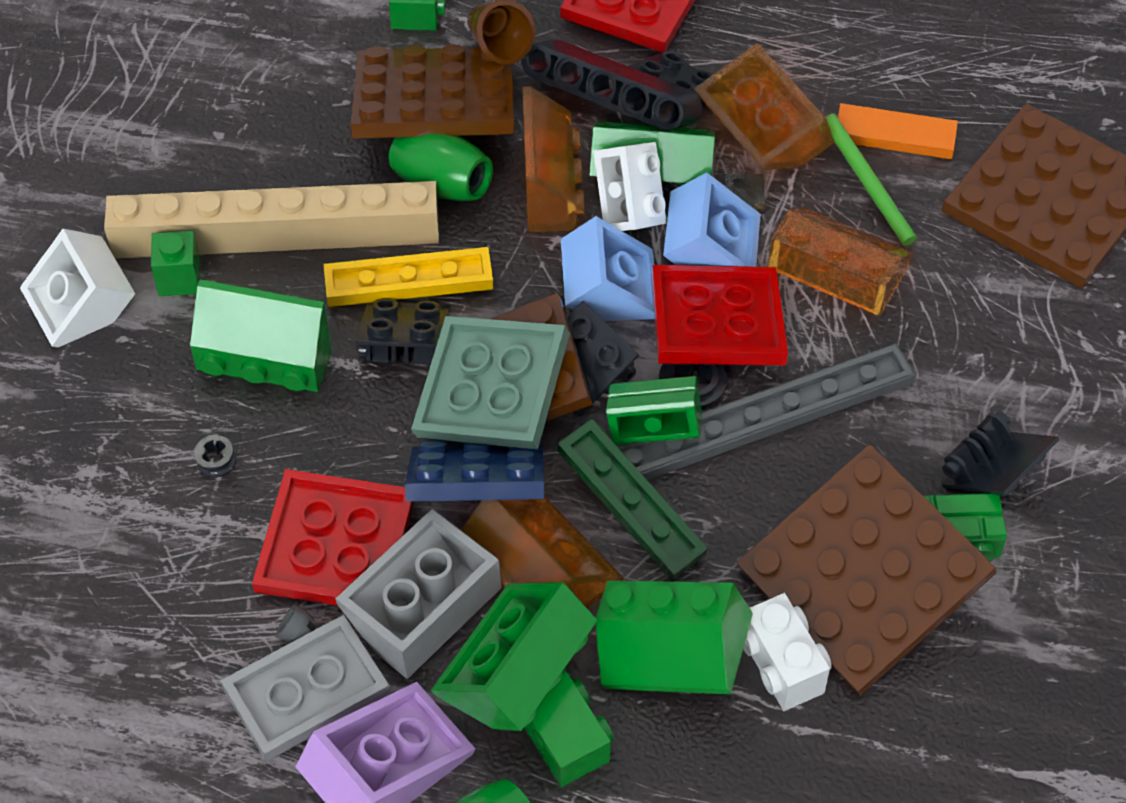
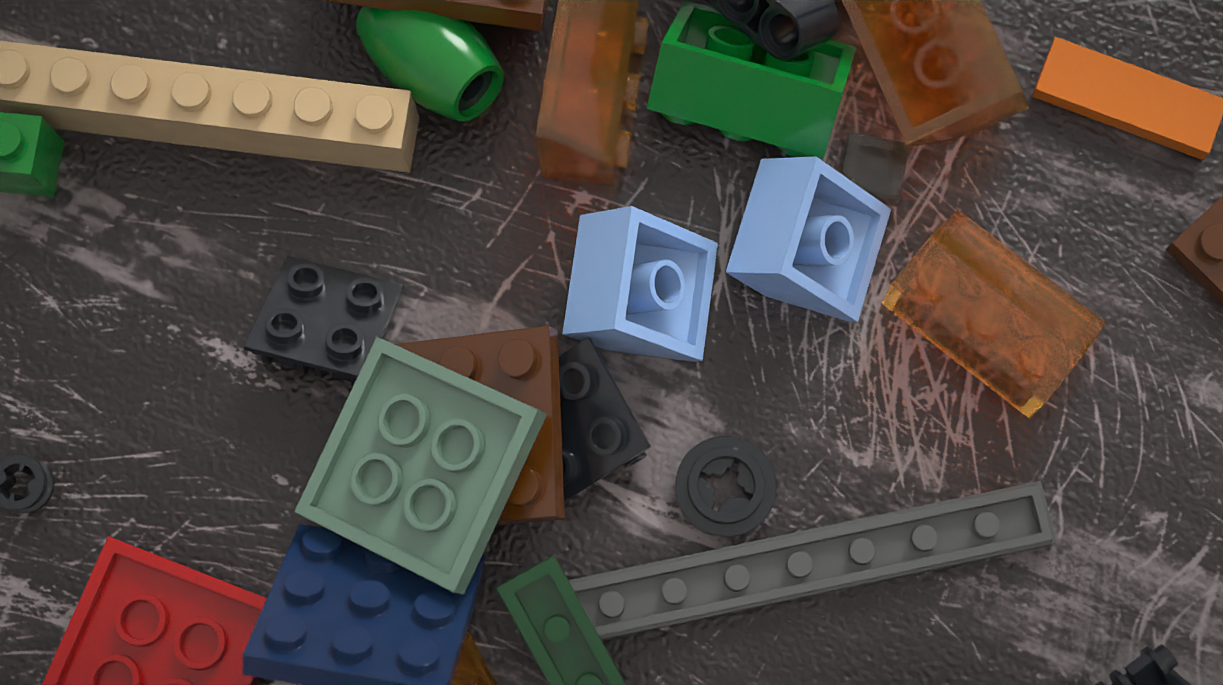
camera: 15 degrees right, 20 degrees up
slope [190,279,332,392] -> none
yellow plate [324,247,493,307] -> none
white brick [594,142,667,231] -> none
green brick [606,376,702,445] -> none
red plate [651,265,788,365] -> none
bright green bar [822,114,917,246] -> none

